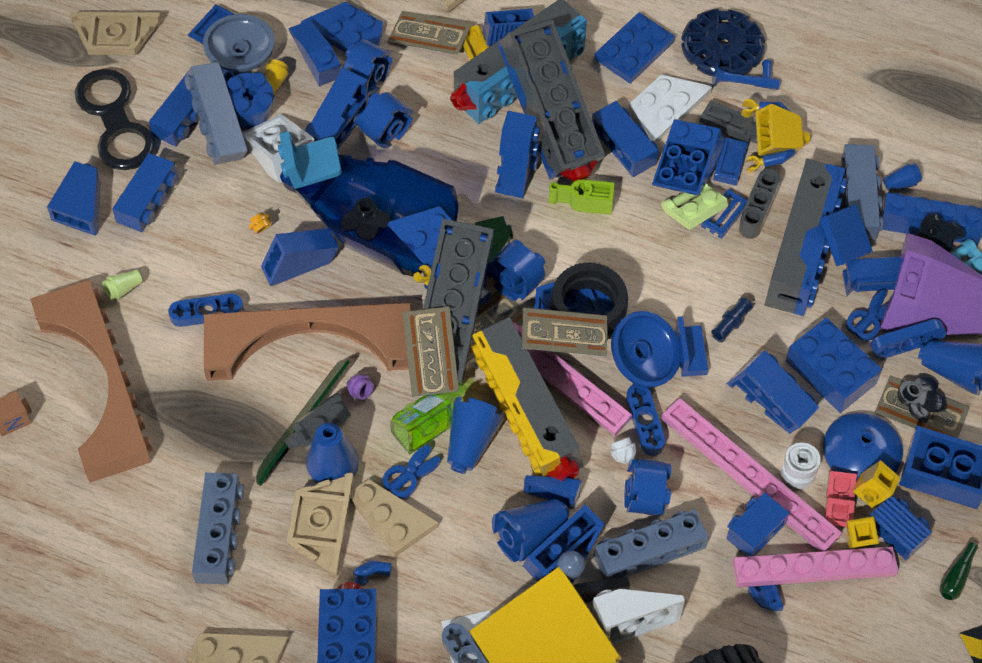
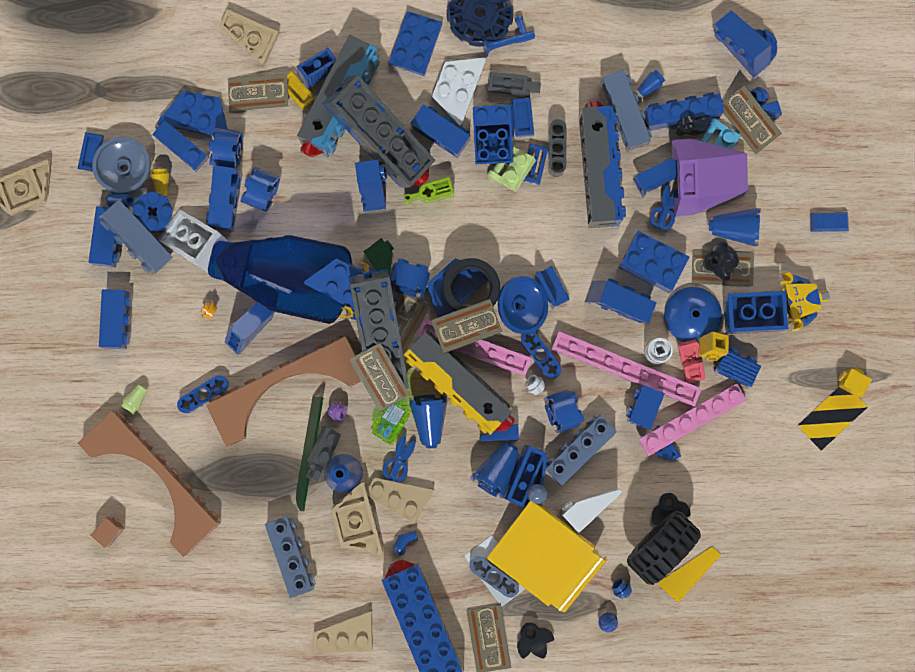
camera: 25 degrees left, 25 degrees up
blue slope [47,161,101,236] -> none
black bar [75,69,156,171] -> none
dark azure bracket [278,131,342,189] -> none
black plate [341,198,391,242] -> none
black tile [574,577,630,603] -> none
dark blue pin [711,297,753,342] -> none
yellow torso [741,99,810,173] -> none
blue tile [820,204,873,266] -> none
yellow slope [847,517,879,549] -> none
blue beam [870,319,946,359] -> none
dark green piece [939,542,978,600] -> none

